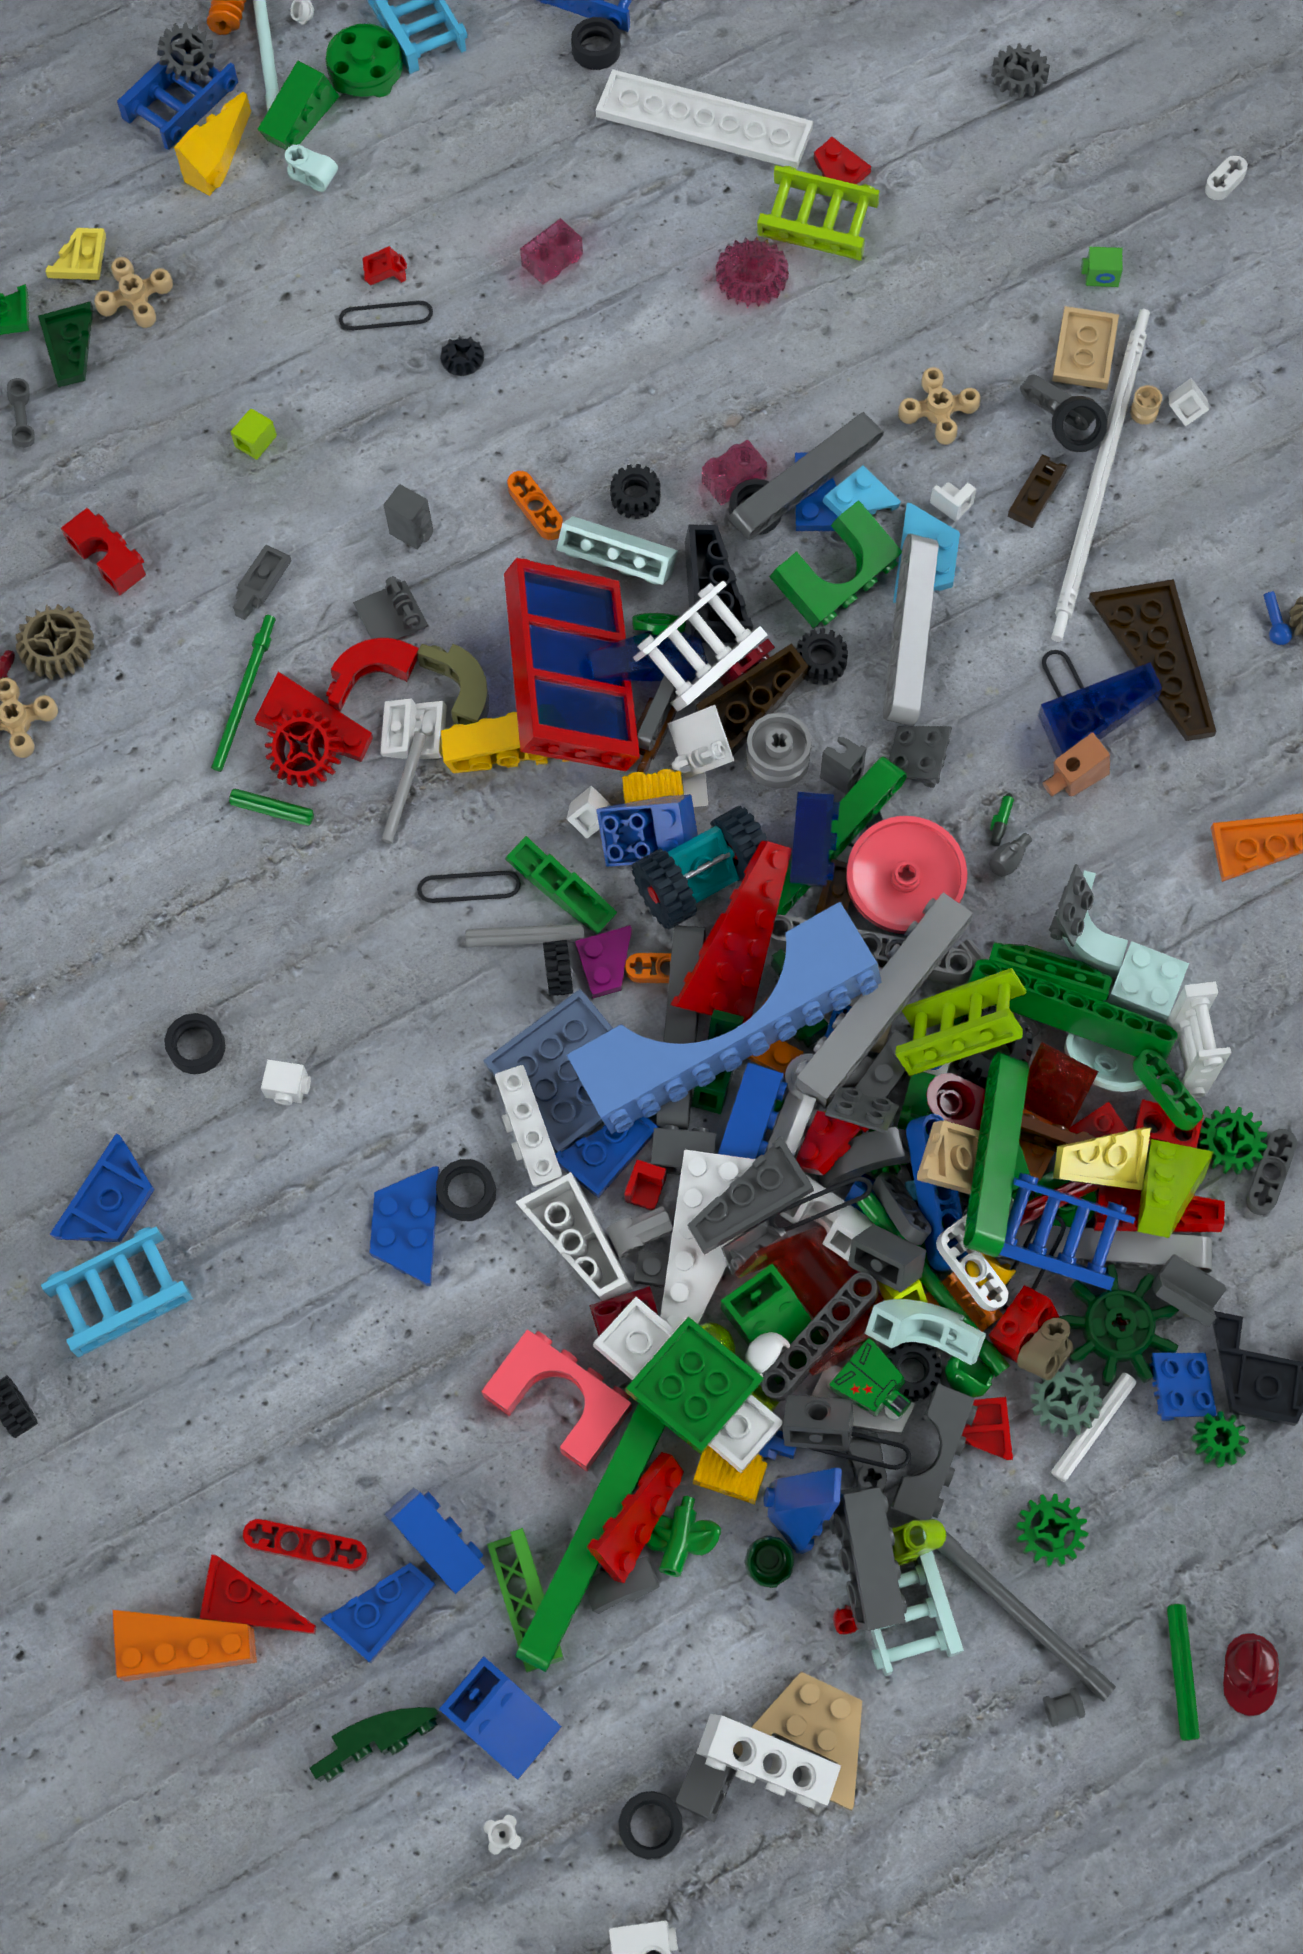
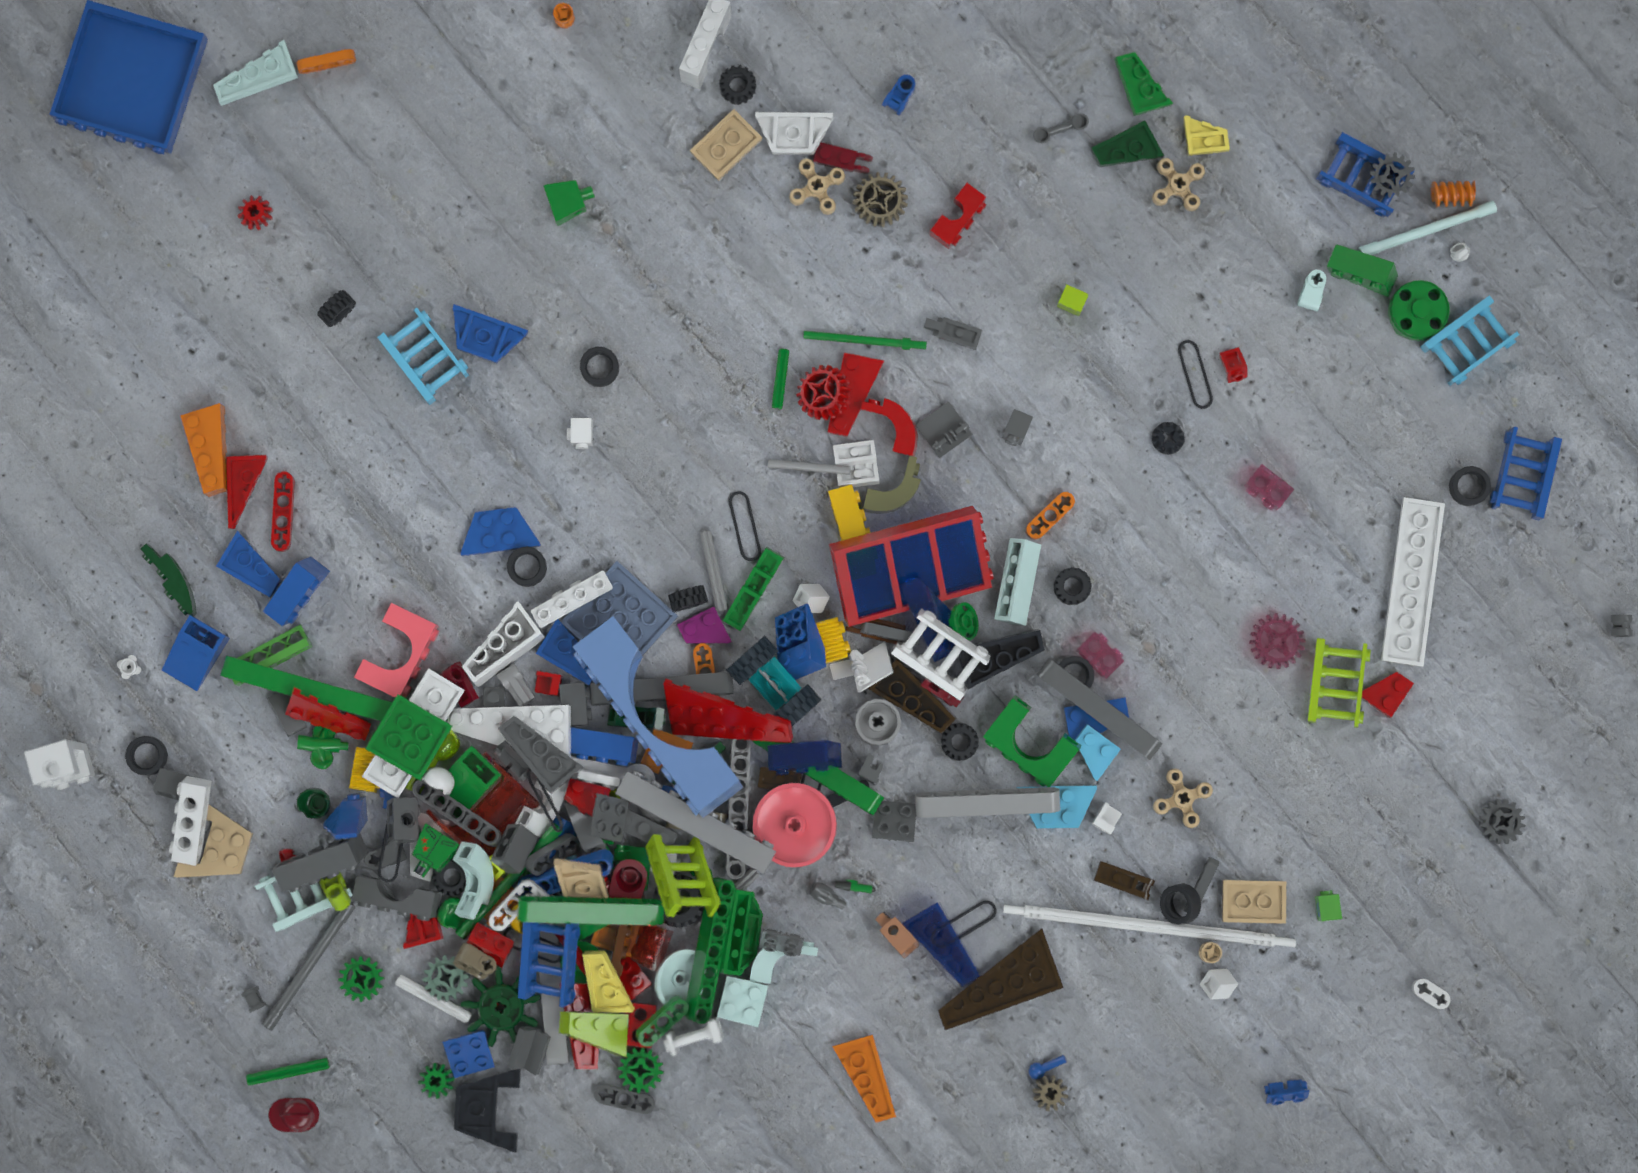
camera: 75 degrees right, 15 degrees up
yellow wedge [174,92,251,196] -> none

